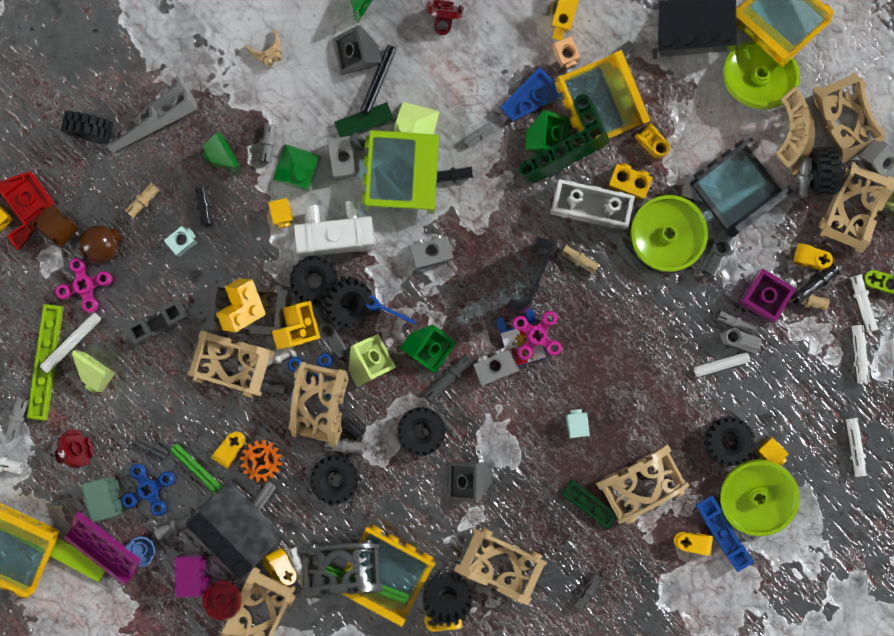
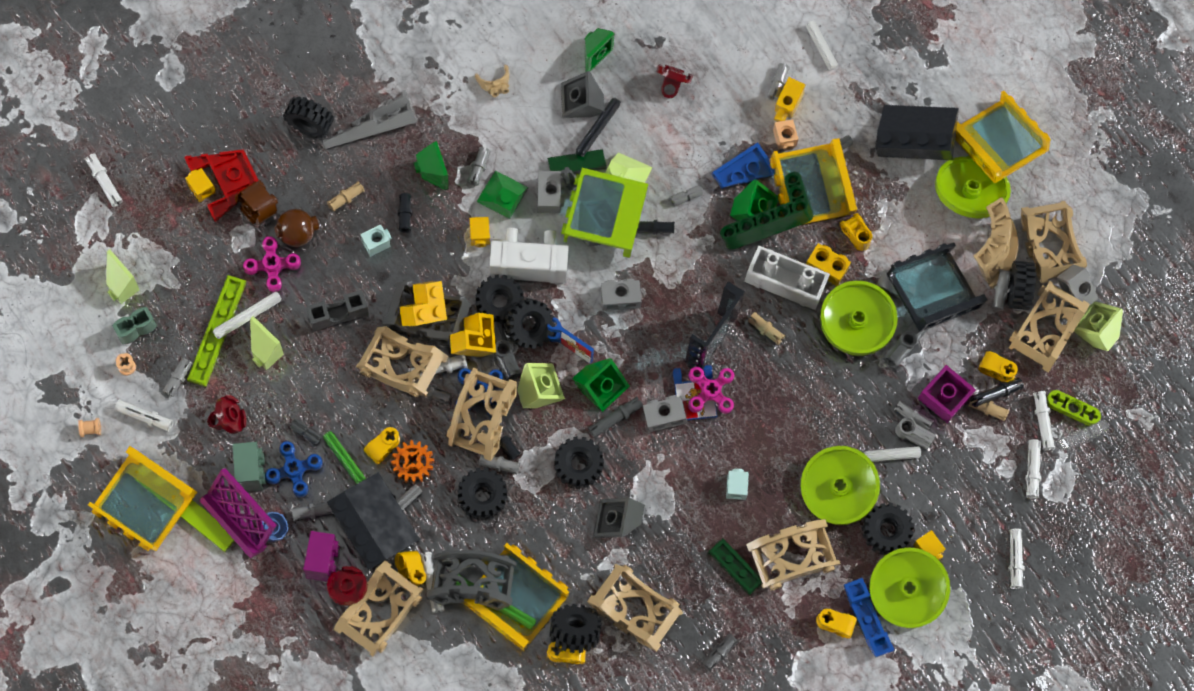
camera: 10 degrees right, 15 degrees down
none -> lime dish [801,446,880,525]

